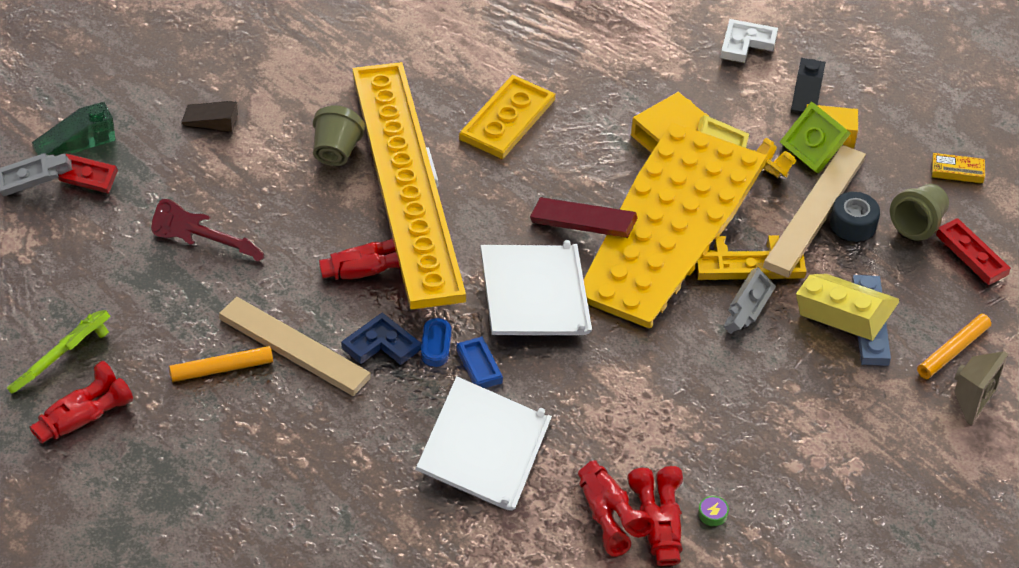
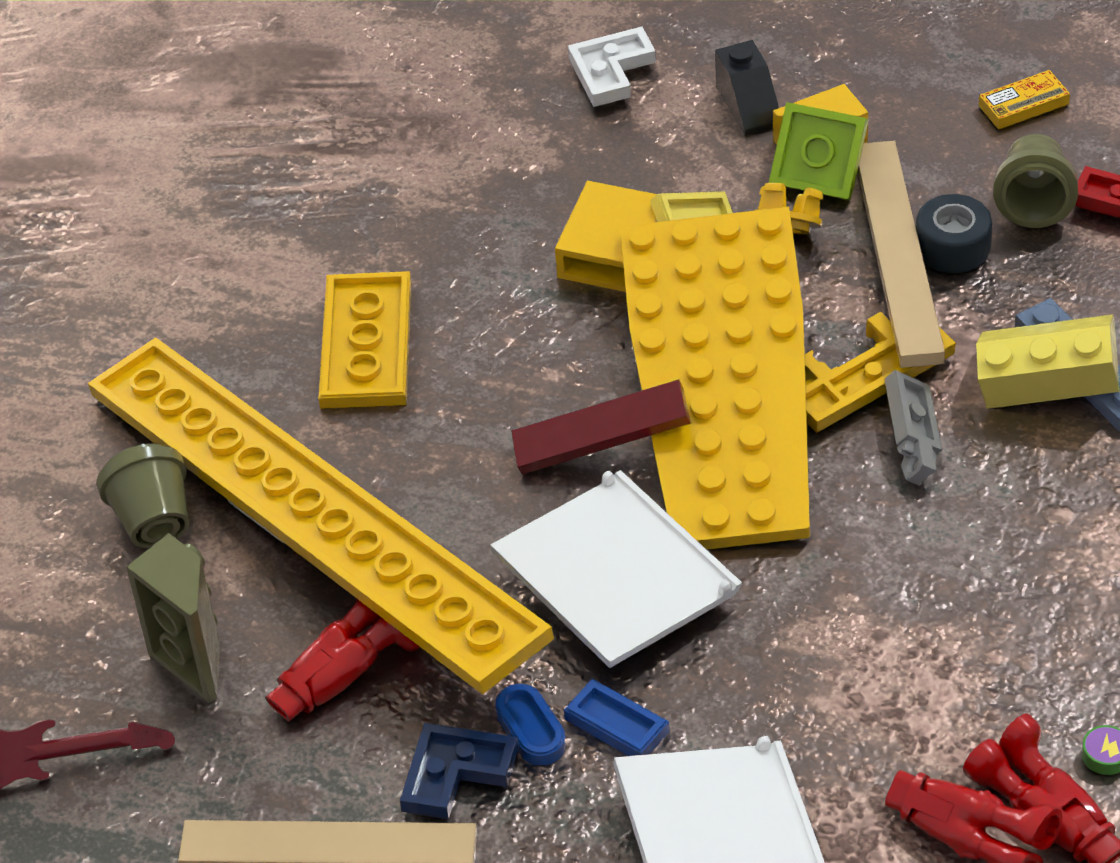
camera: 25 degrees left, 0 degrees up
none -> olive slope [126,533,220,703]

